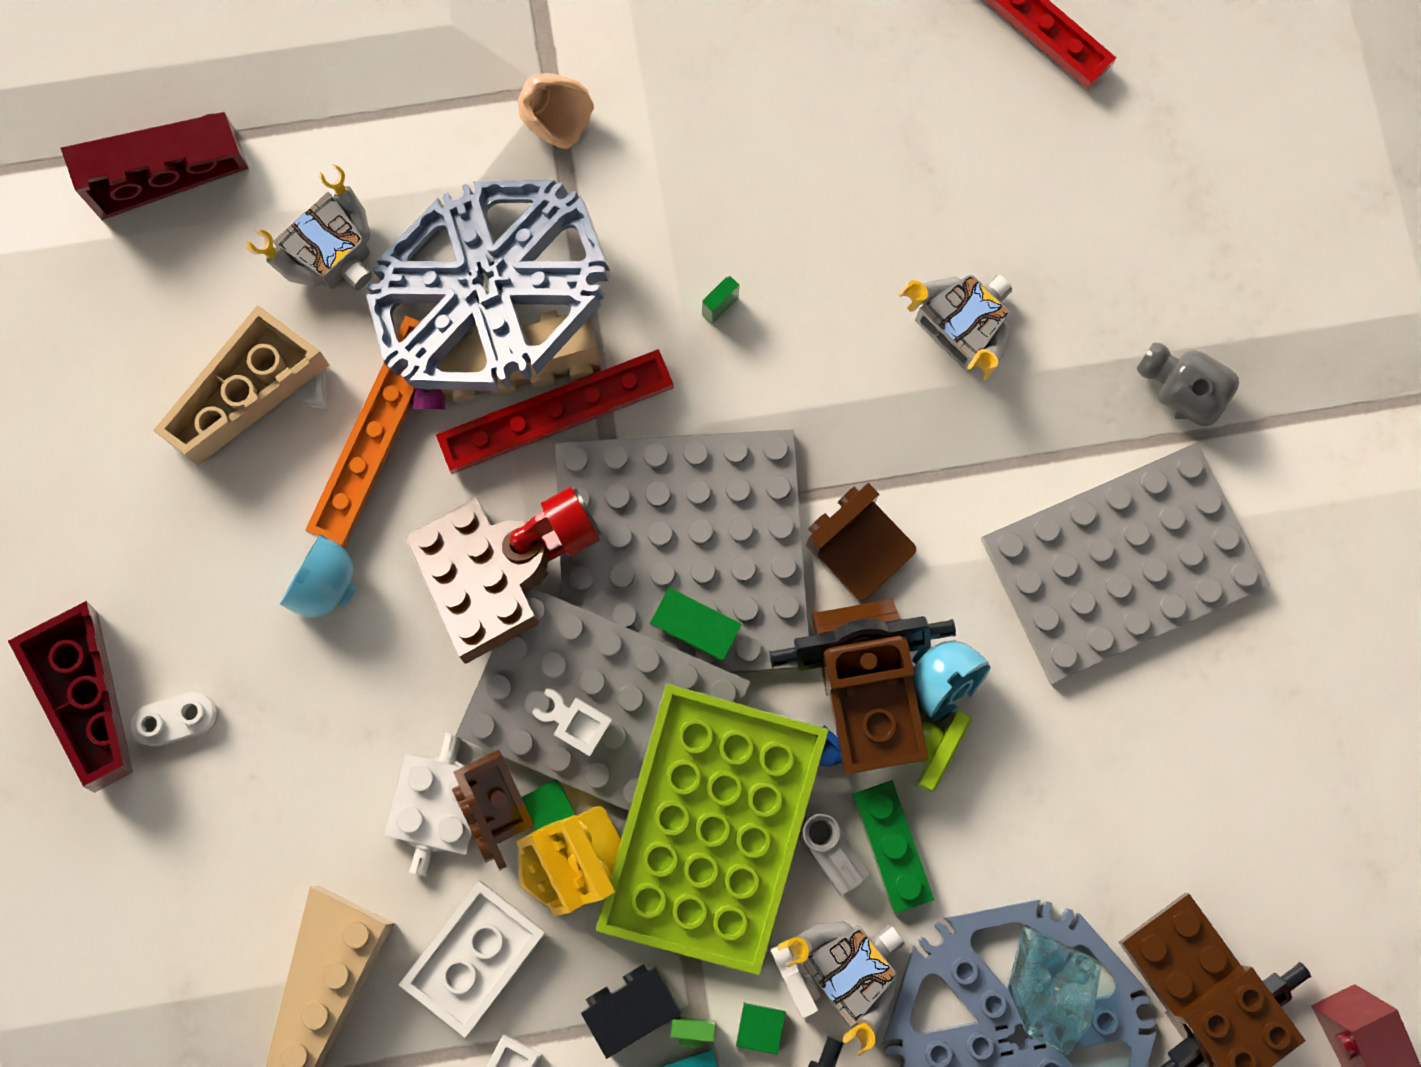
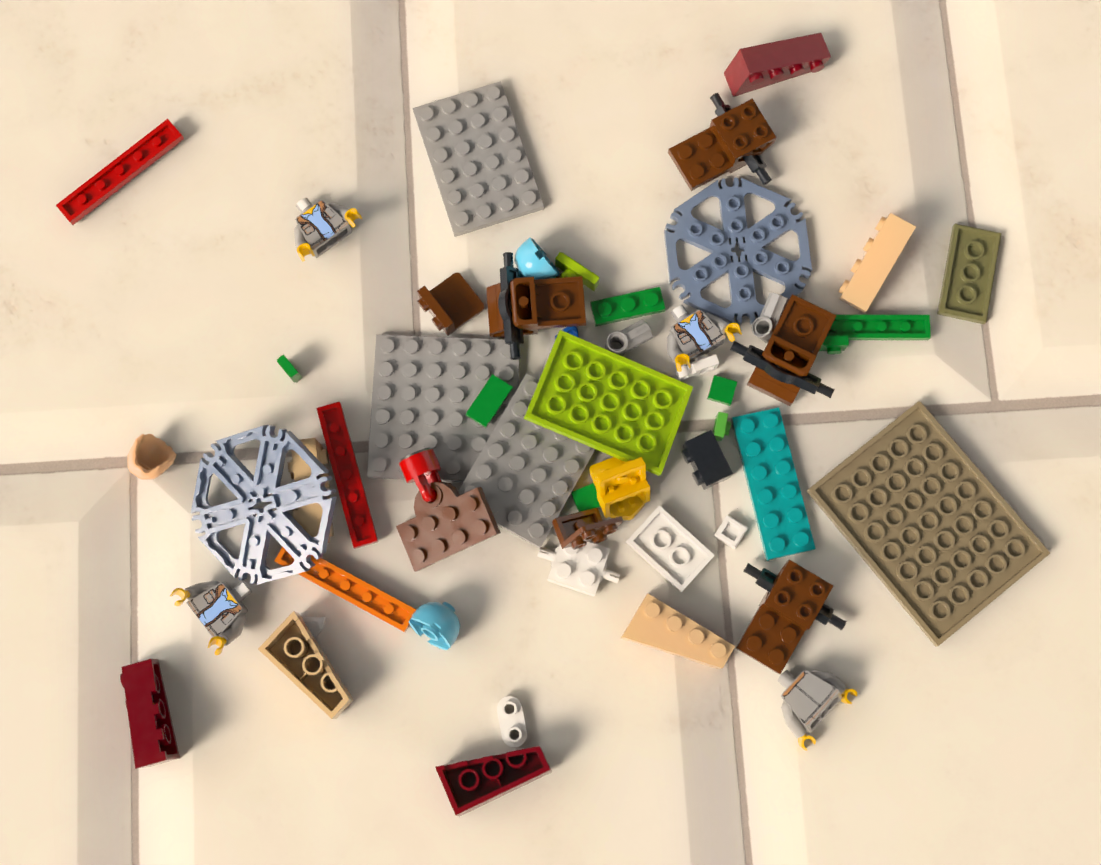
camera: 80 degrees left, 0 degrees up
magenta hinge [413,388,446,409] -> none
white plate [532,689,612,756] -> none
clear light blue slope [1008,924,1102,1055] -> none
dark grey piece [1136,343,1240,426] -> none

